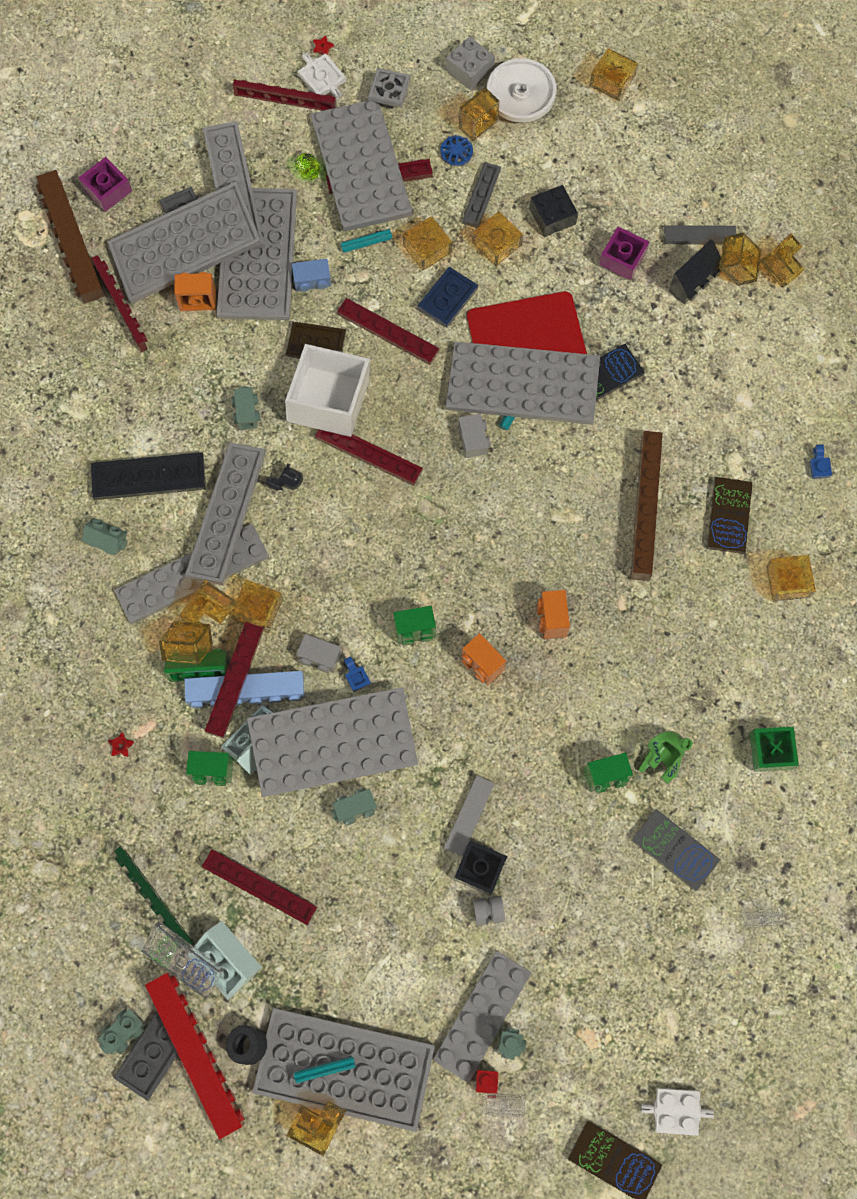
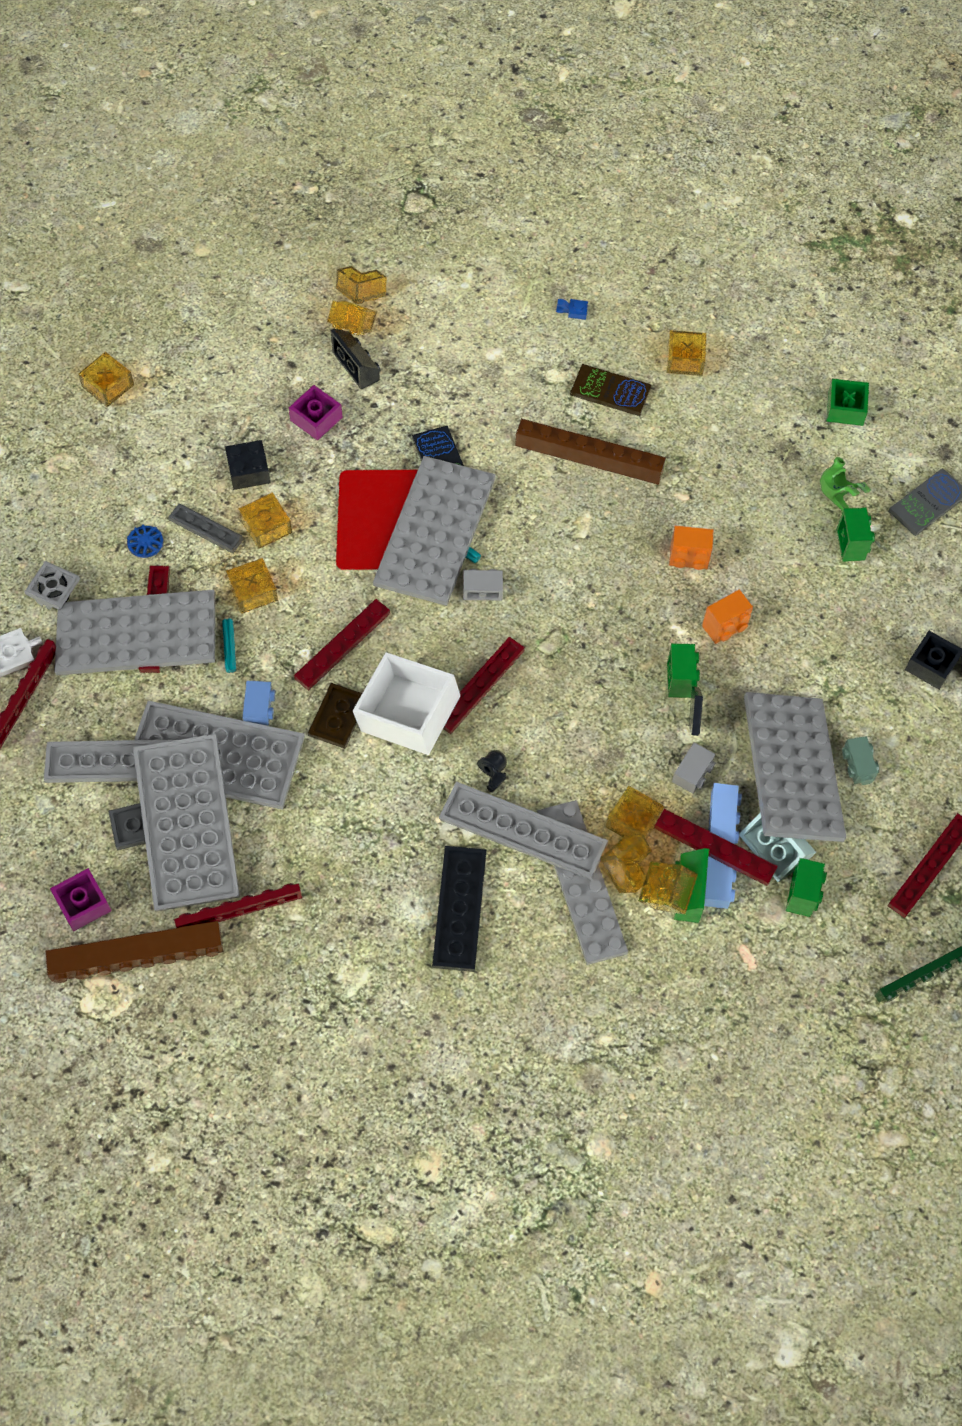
camera: 80 degrees left, 10 degrees down
sand green brick [81,518,128,555] -> none
red plate [108,732,134,757] -> none
orange brick [175,272,216,311] -> none
sand green brick [231,386,260,431] -> none
clear neon green head [295,153,321,180] -> none
blue plate [344,656,371,693] -> none
dark blue plate [418,266,478,328] -> none
light grey tile [444,775,495,857] -> none
light grey brick [446,36,495,90] -> none
clear yellow brick [459,87,500,141] -> none
white dish [487,58,557,122] -> none
dark grey tile [664,225,737,245] -> none
none -> black tile [688,687,703,736]

